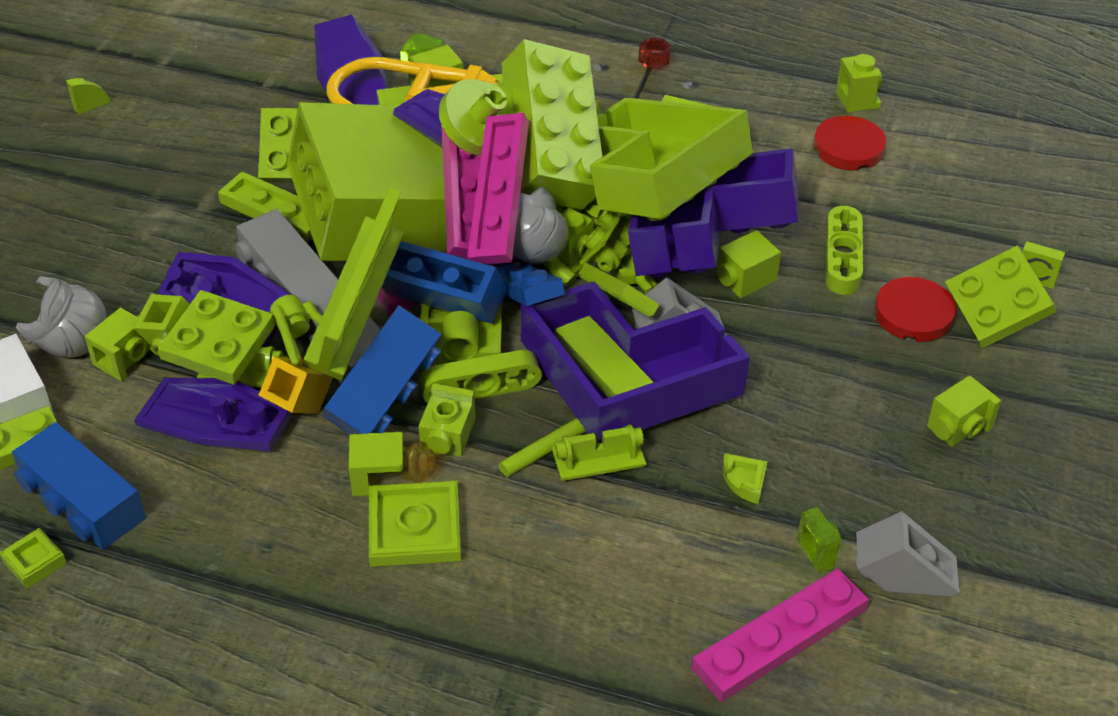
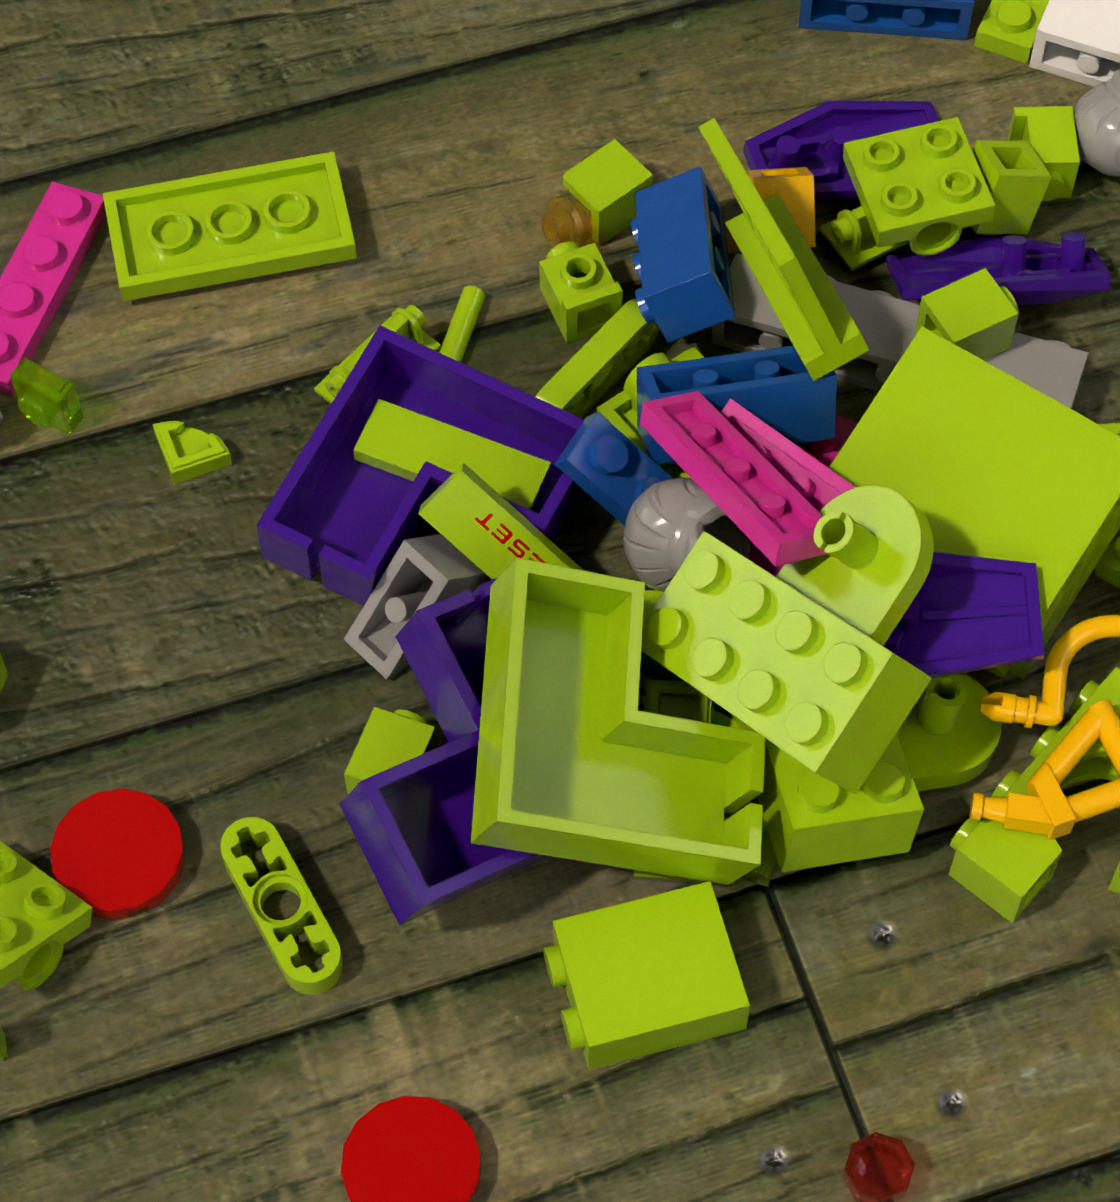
camera: 145 degrees right, 15 degrees up
lime plant [270,294,322,365] -> none
lime tile [369,481,461,567] -> none
none -> lime plate [103,151,357,302]
none -> lime brick [915,268,1019,360]

